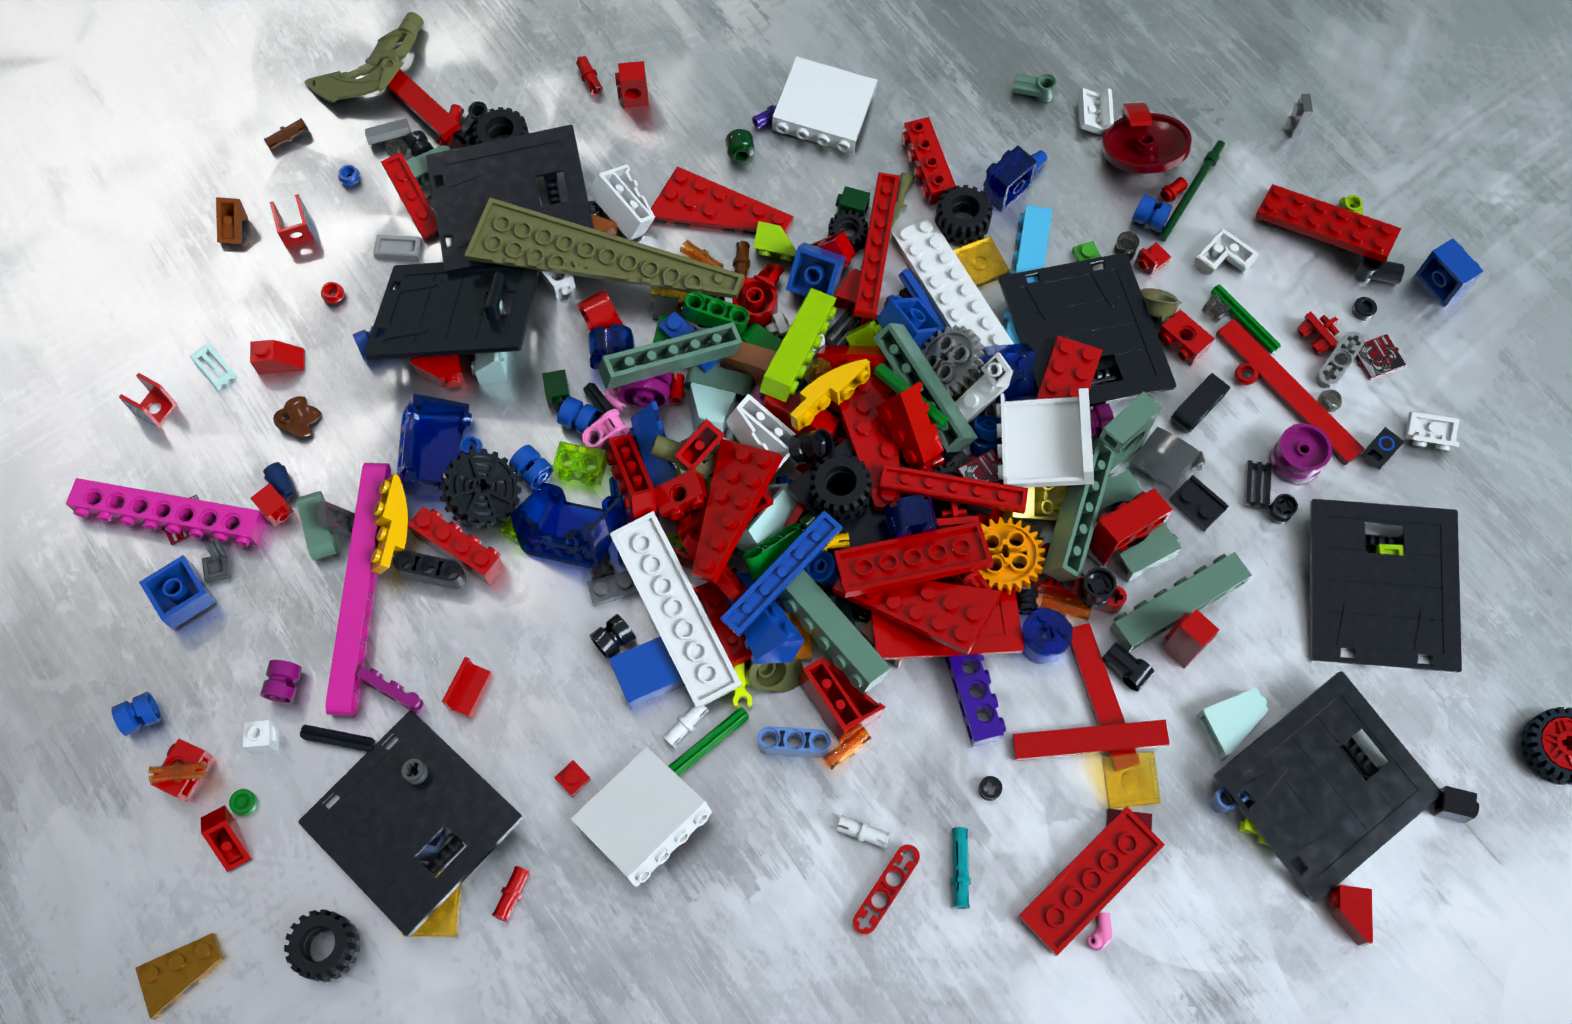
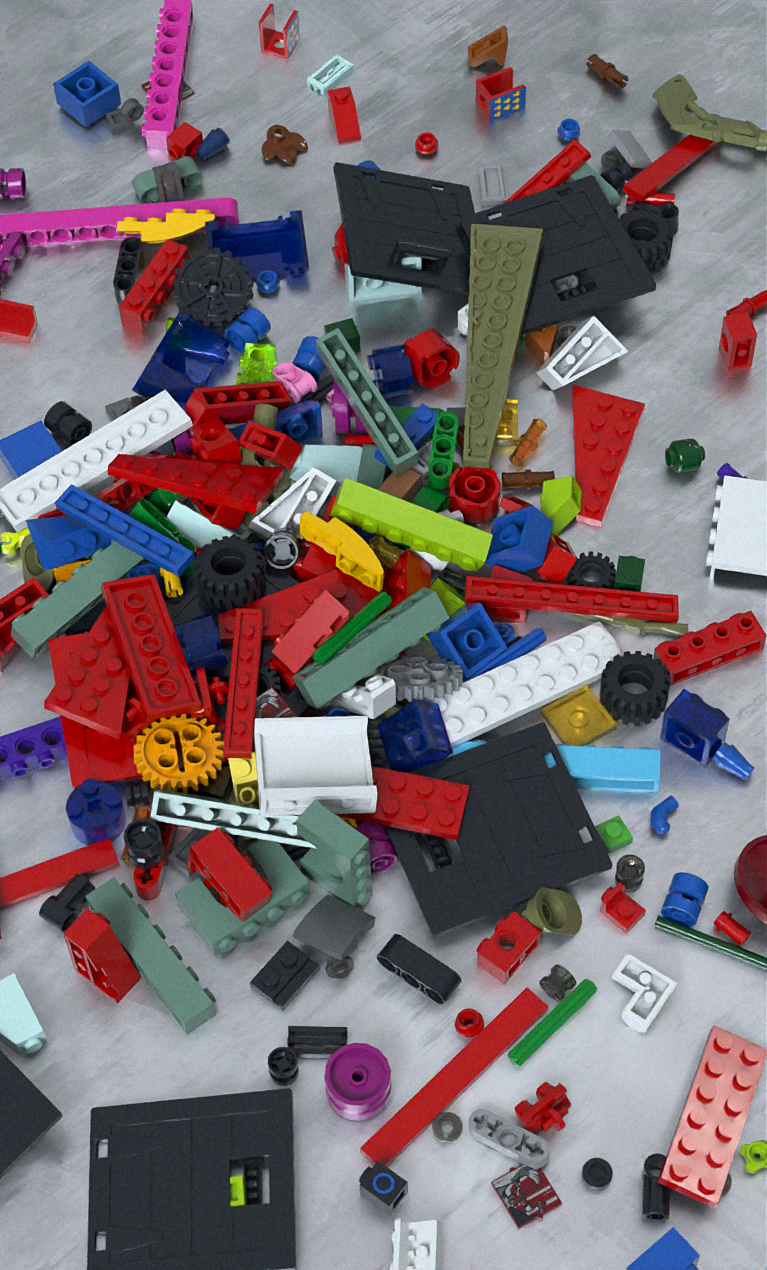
camera: 85 degrees right, 10 degrees down
none -> blue arm [650,796,679,835]

